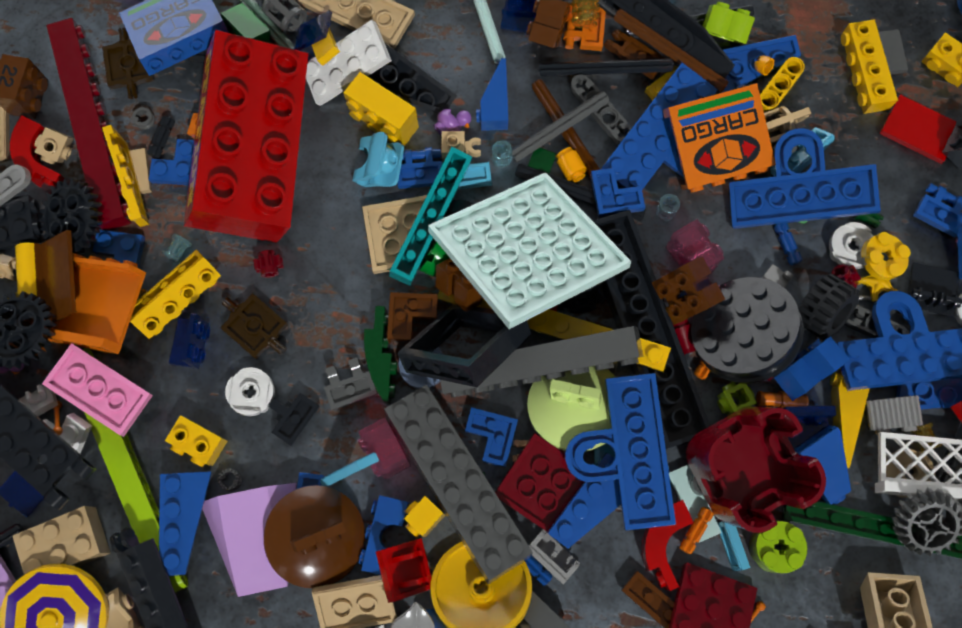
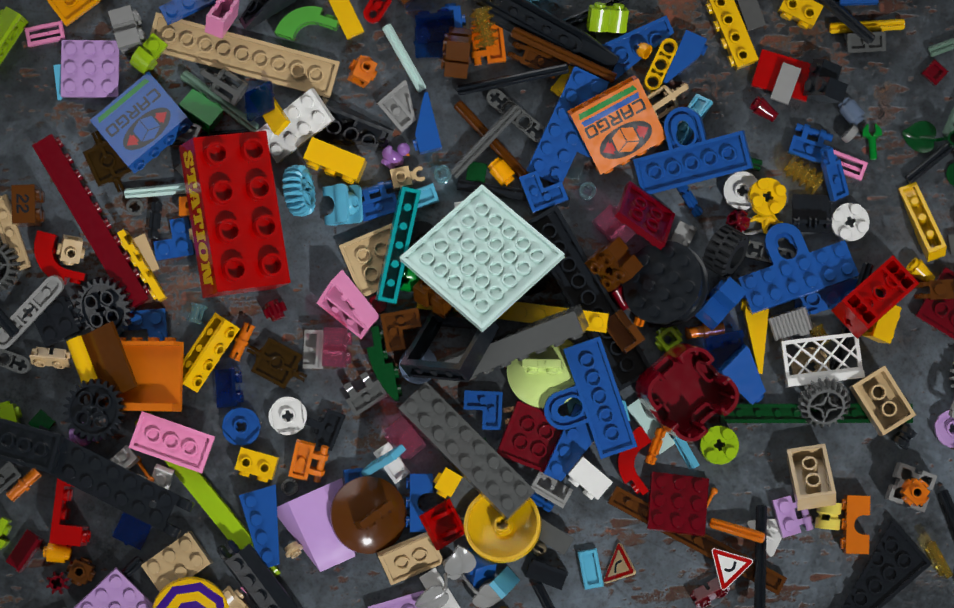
camera: 15 degrees left, 10 degrees up
none -> light aqua axle [124,183,186,199]
none -> blue plate [222,408,261,446]
none -> orange pin [228,322,255,362]
none -> medium azure gear [282,165,316,217]
none -> tan plate [284,541,303,559]
none -> orange plate [288,439,329,483]
none -> light grey hinge [303,330,326,369]
none -> bright pink wedge [316,270,380,339]
none -> clear pink brick [322,327,353,368]
none -> orange brick [347,55,378,88]
none -> dark red tile [368,295,387,314]
none -> white tile [373,442,411,484]
none -> light grey wing [377,80,416,133]
none -> white brick [567,457,613,500]
none -> reddish brown panel [607,308,645,354]
none -> dark red plate [614,181,675,250]
none -> blue slope [662,30,708,85]
none -> dark red cone [749,96,779,122]
none -> light grey tile [770,62,801,105]
none -> clear yellow piece [781,155,824,195]

